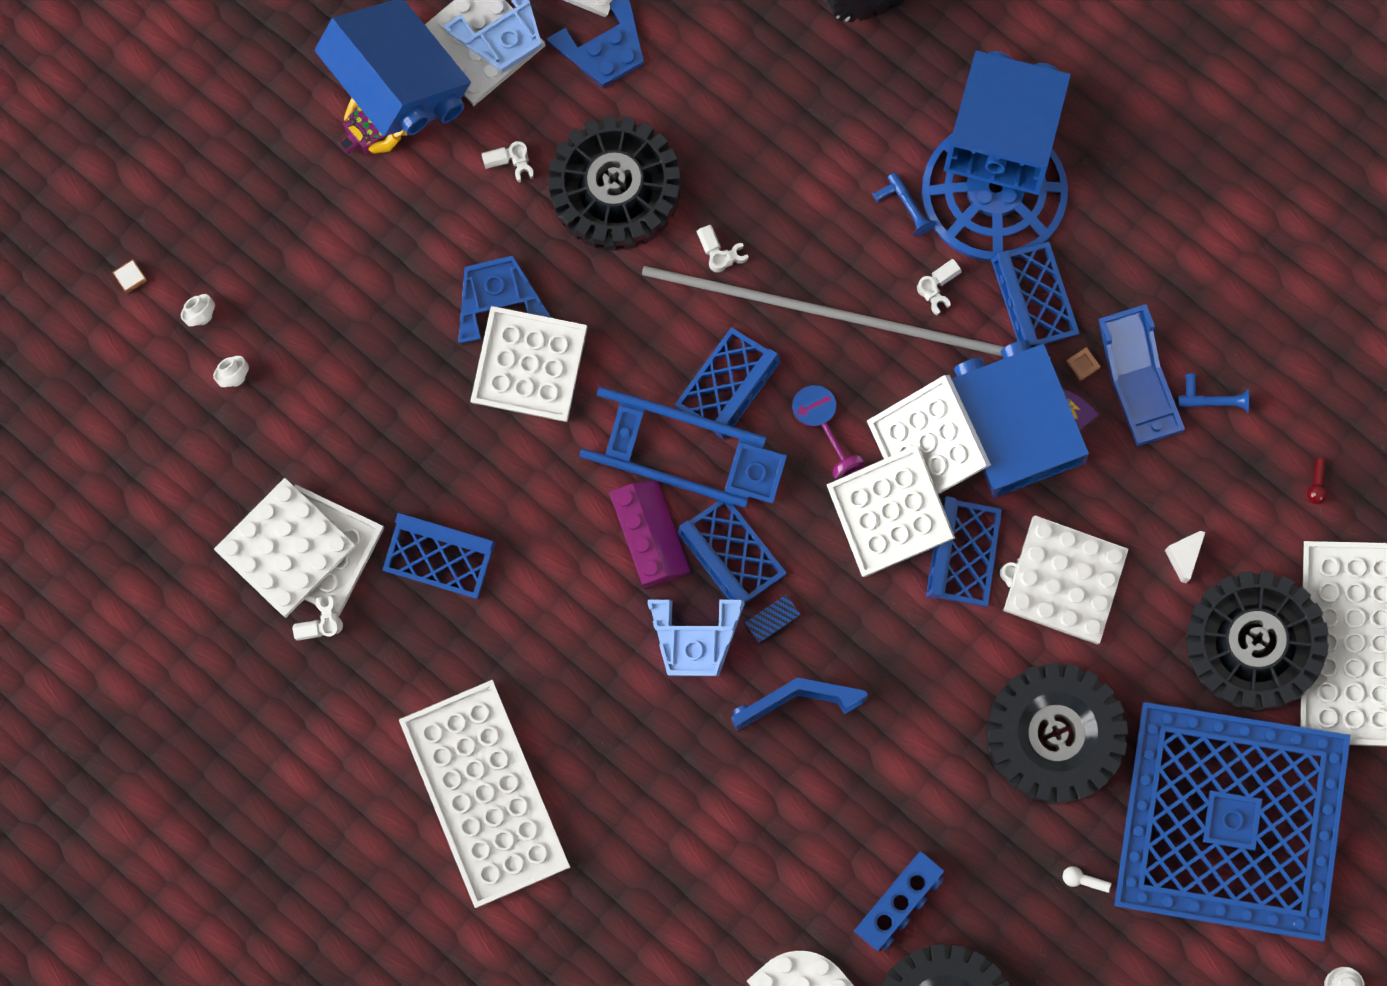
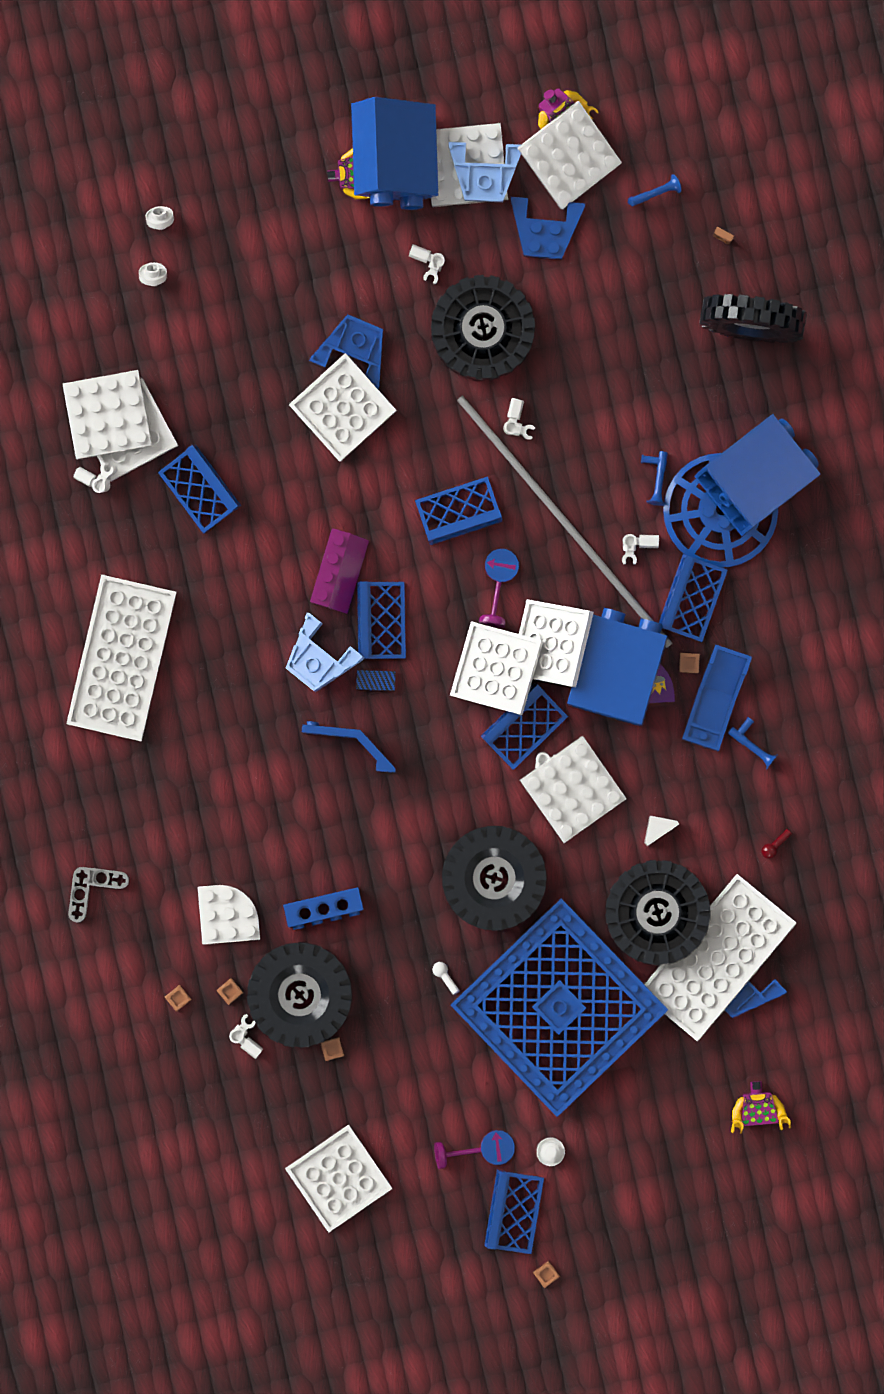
camera: 25 degrees right, 10 degrees up
white tile [112,259,147,294] -> none
blue plate [579,386,787,508] -> none

